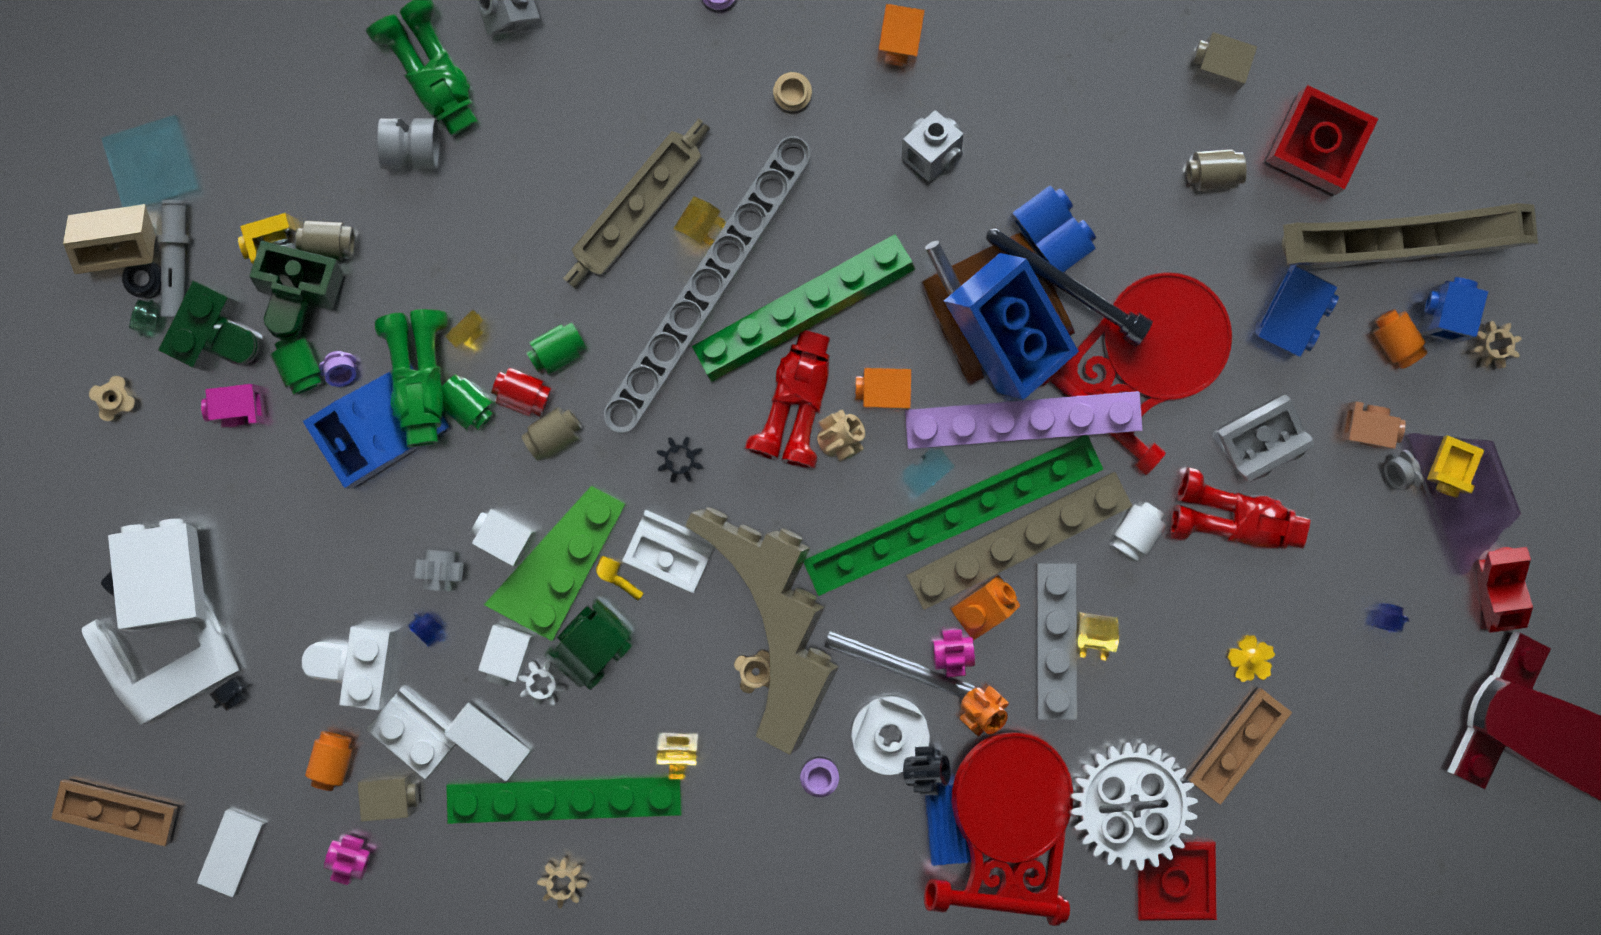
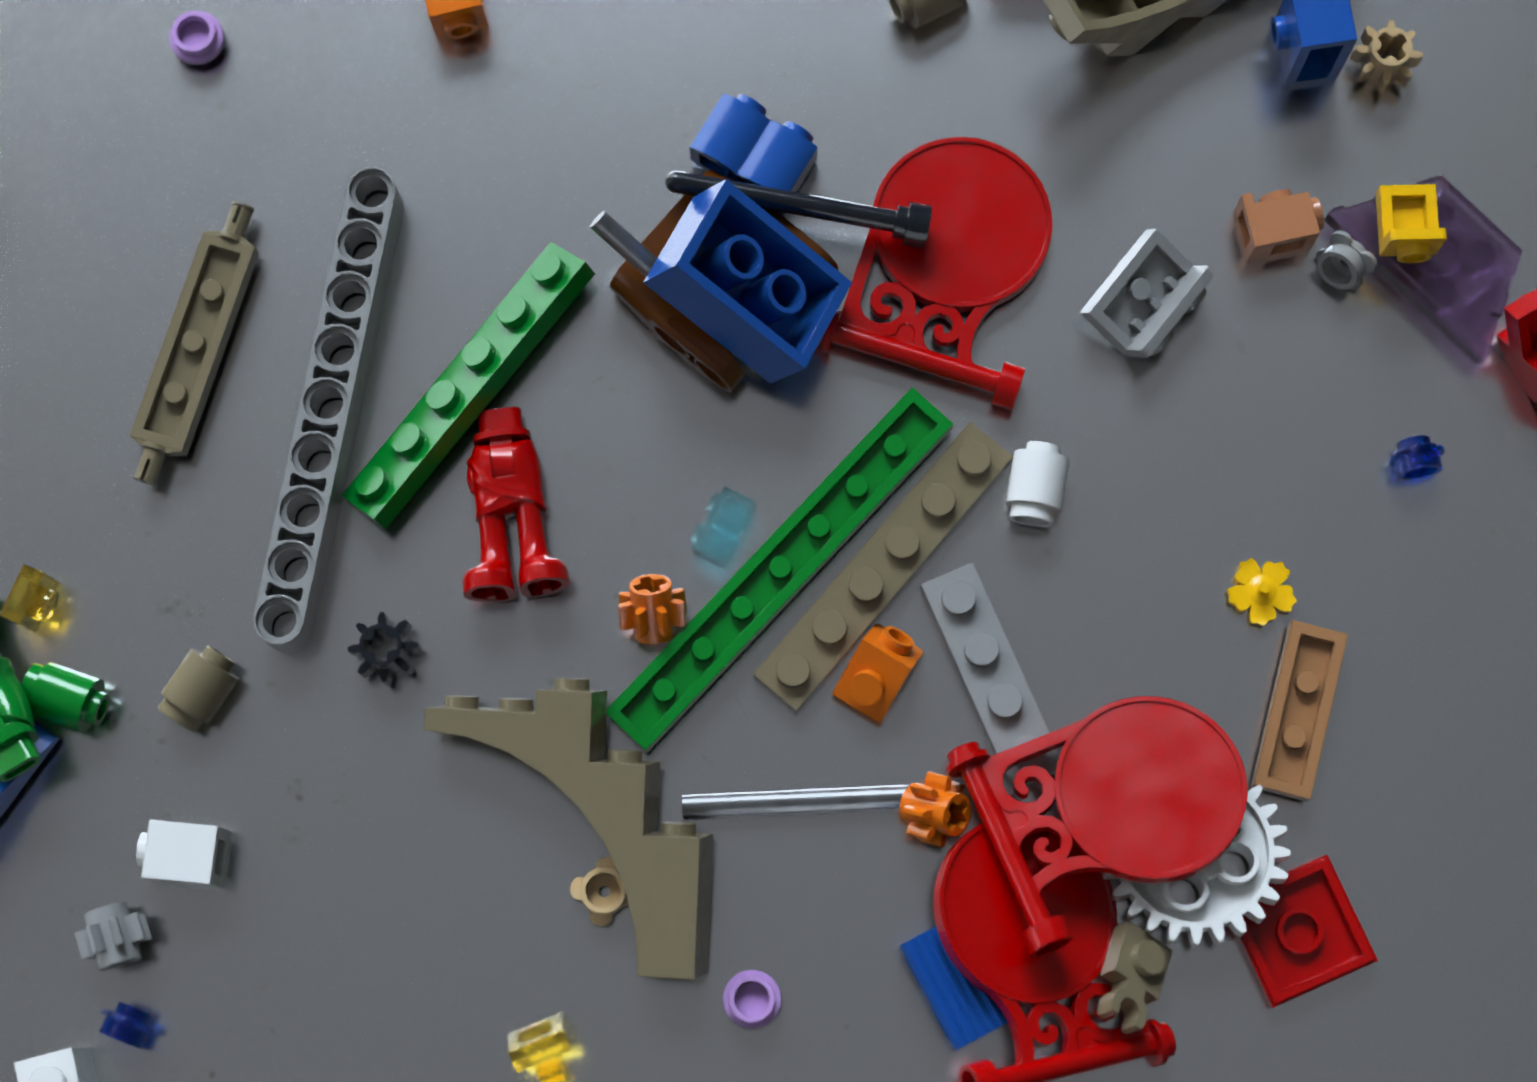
camera: 20 degrees left, 10 degrees down
white brick [478,624,534,686] -> none
bright green wing [484,486,626,641] -> none
red brick [491,367,552,417] -> none
white gear [518,660,567,708] -> none
green brick [526,322,587,376] -> none
dark green brick [544,598,633,690] -> none
yellow hand [596,556,643,601] -> none
white plate [622,510,714,593] -> none
clear yellow tile [673,196,726,245] -> none
tan plate [773,72,812,112] -> none
tan gear [817,410,865,461] -> none
white plate [851,696,930,775] -> none
orange brick [855,368,911,410] -> none
light grey brick [901,110,963,182] -> none
black gear [903,746,951,796] -> none
lavender plate [905,391,1143,449] -> none
dark pink gear [933,629,975,678] -> none
clear yellow tile [1077,612,1119,660] -> none
red piece [1170,467,1310,549] -> none
blue brick [1255,265,1339,357] -> none
orange brick [1372,309,1428,369] -> none
none -> orange gear [618,574,687,644]
none -> red piece [946,696,1247,958]
none -> dark tan plate [1098,921,1173,1034]

